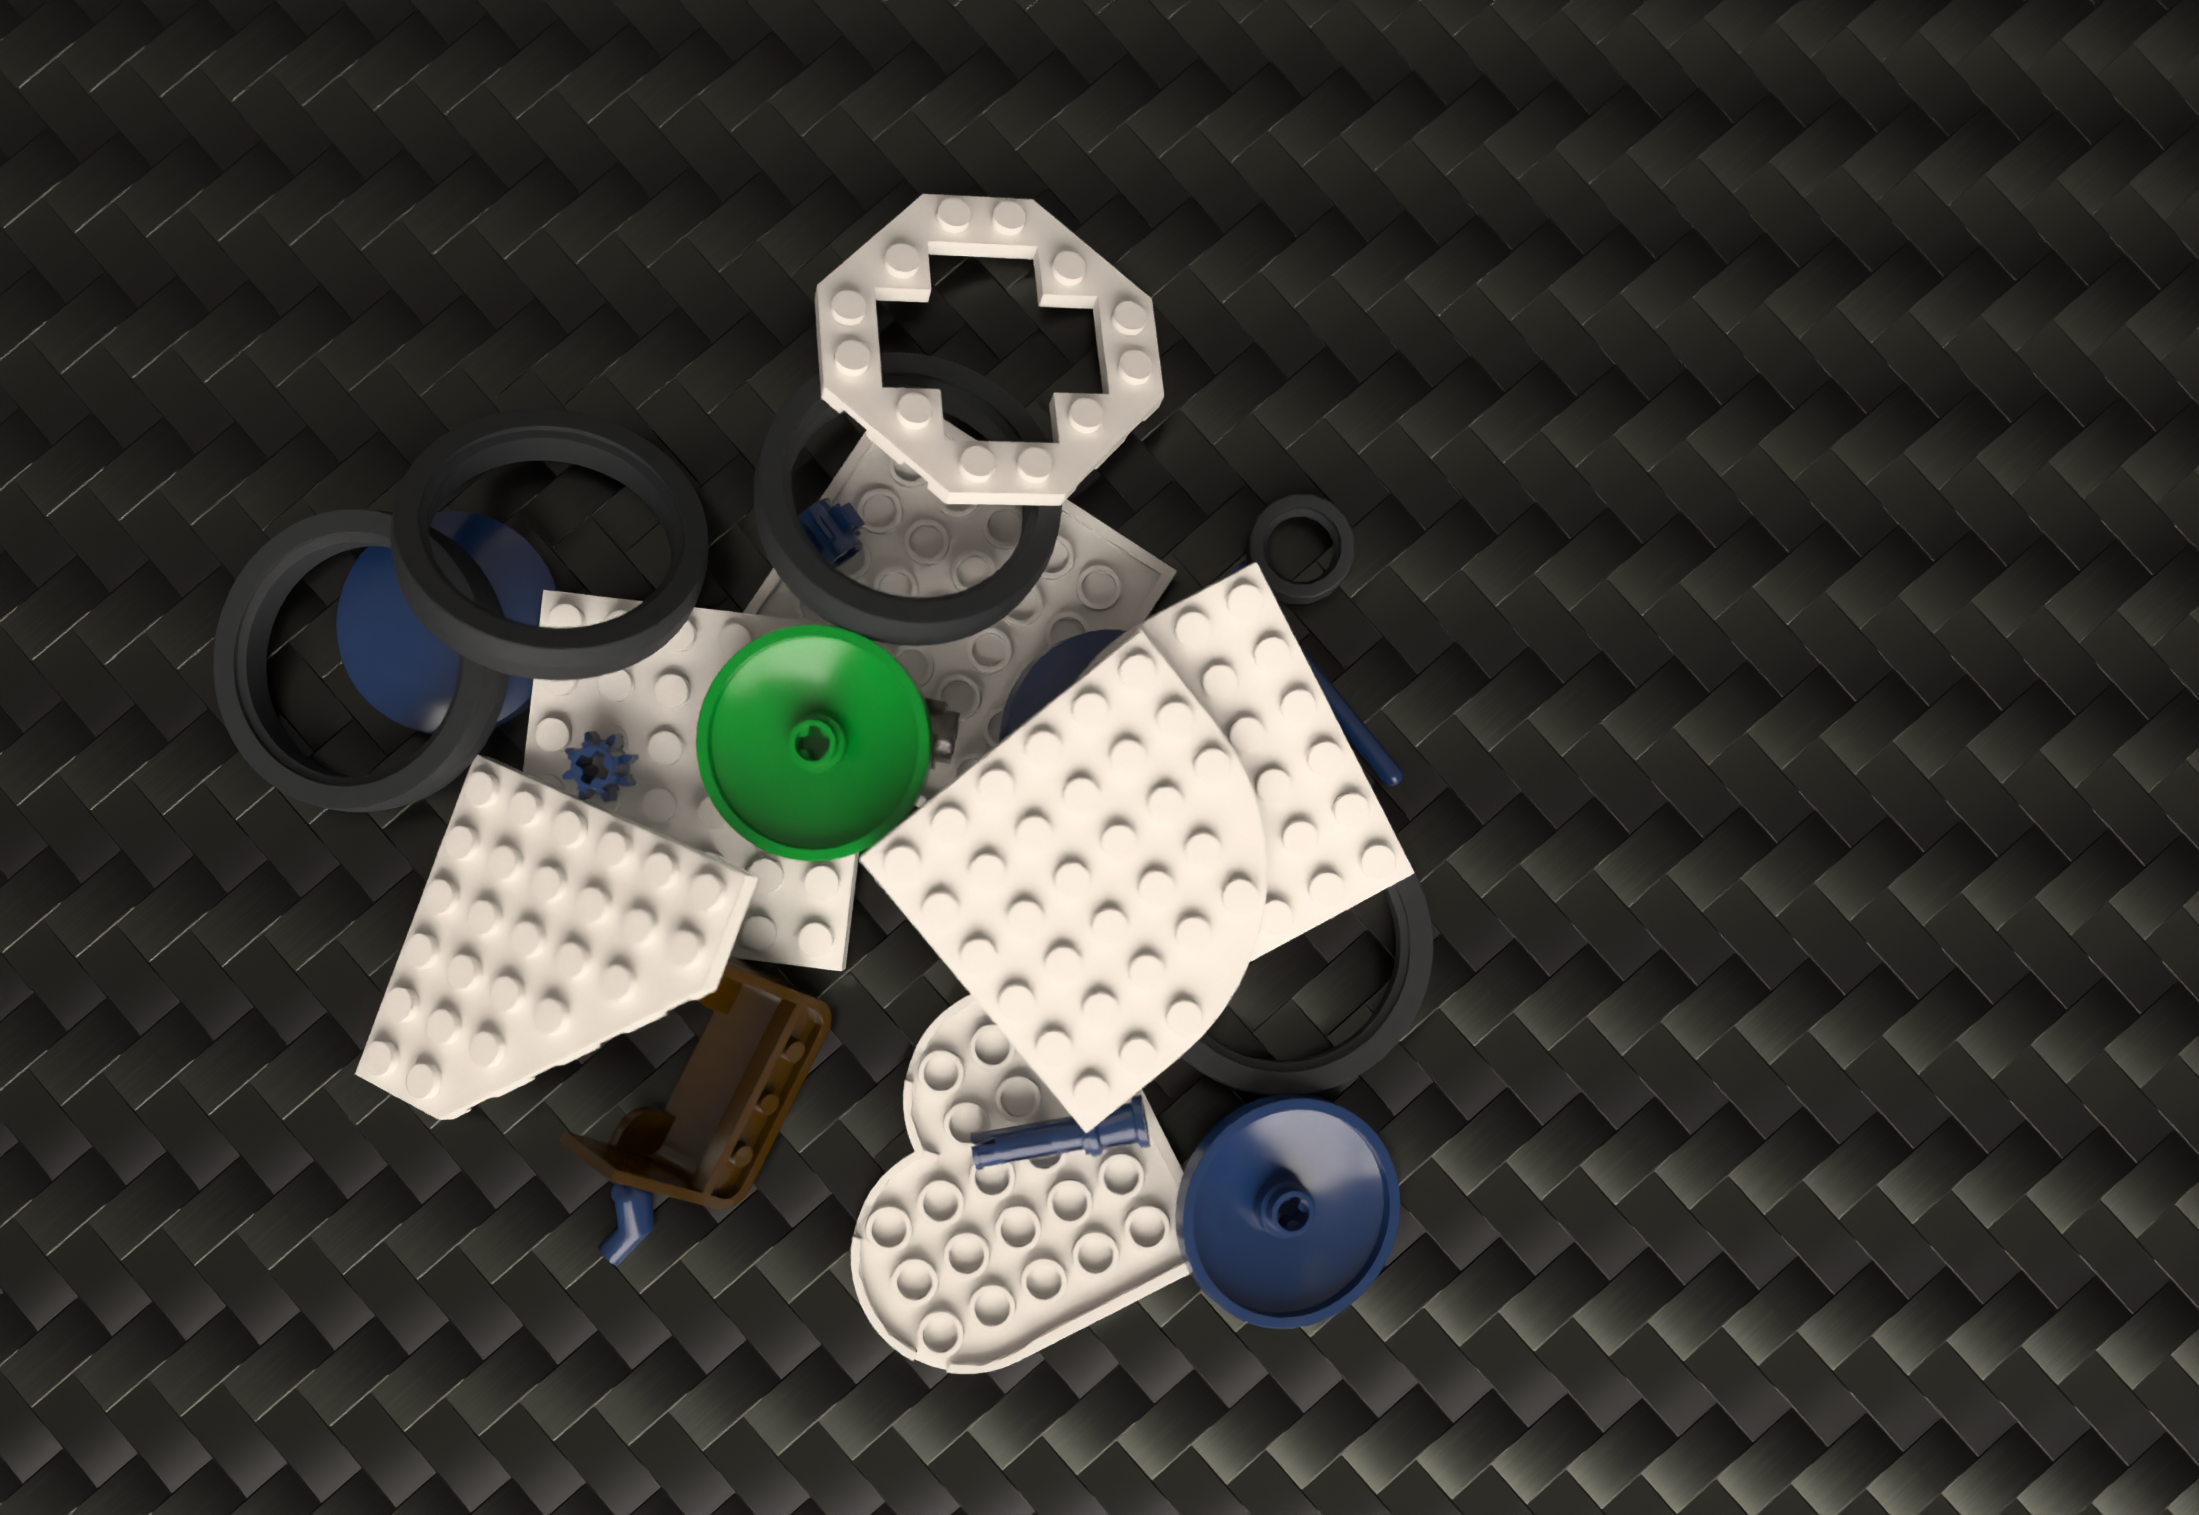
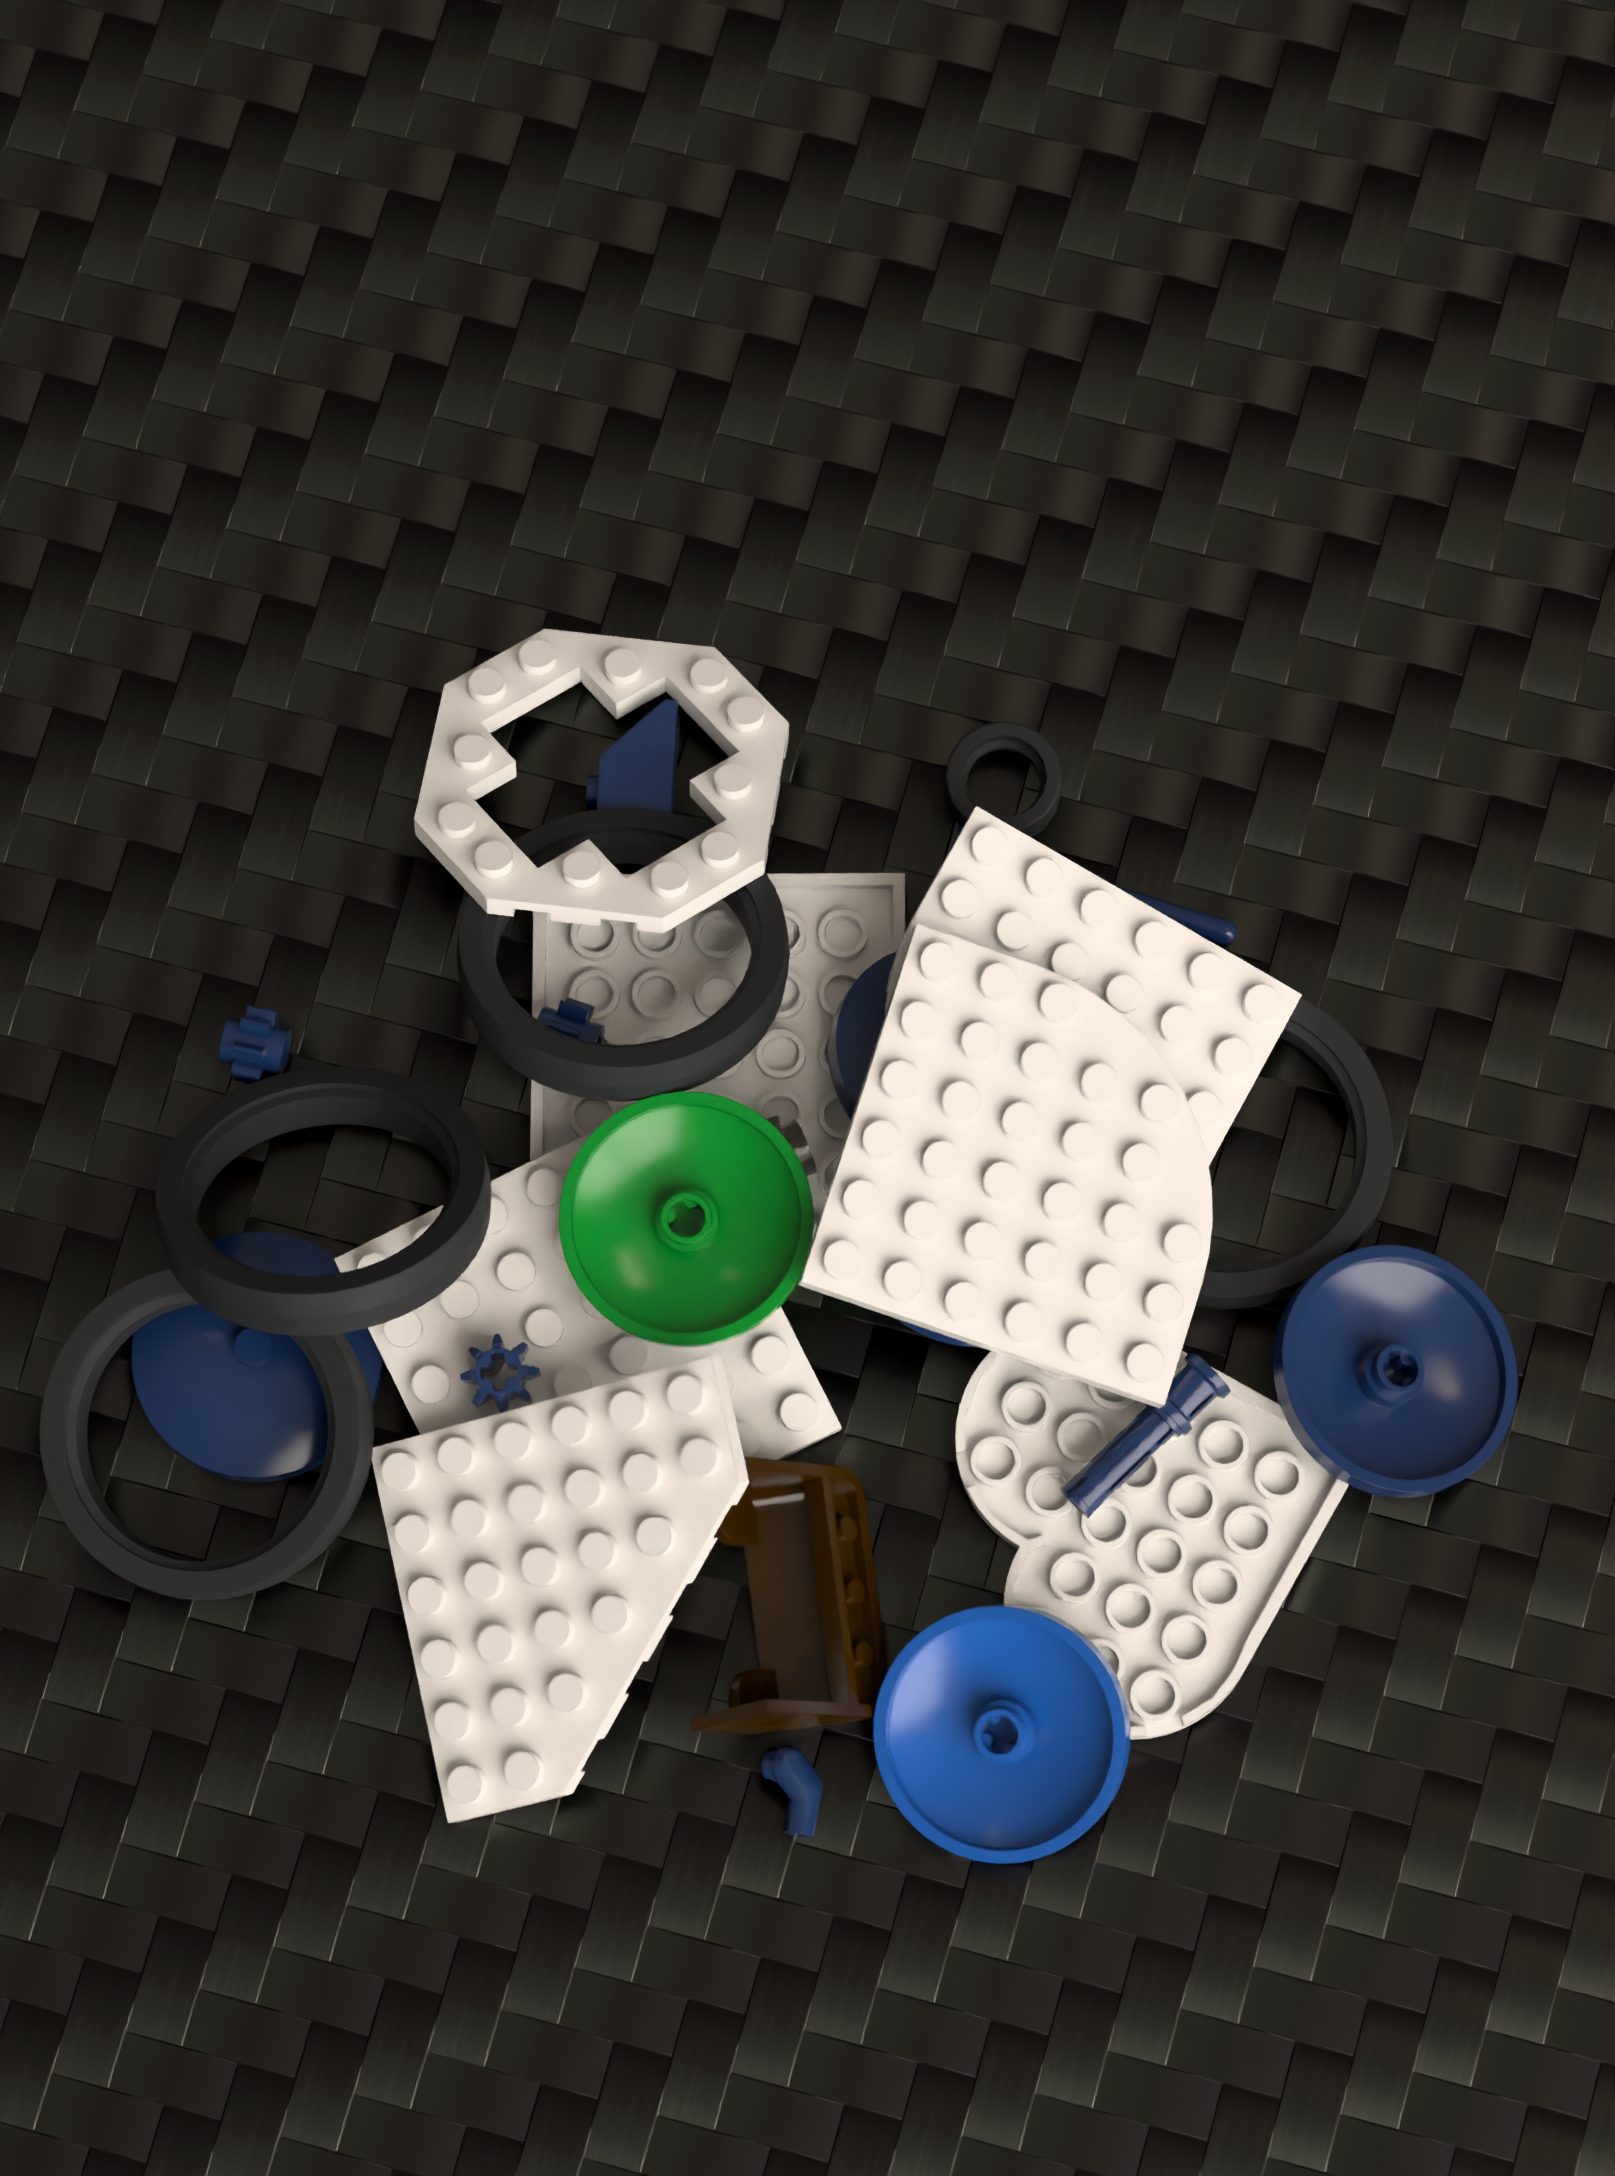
camera: 30 degrees left, 10 degrees down
none -> dark blue gear [219,1005,292,1084]
none -> dark blue slope [586,699,680,814]
none -> blue dish [873,1603,1131,1864]

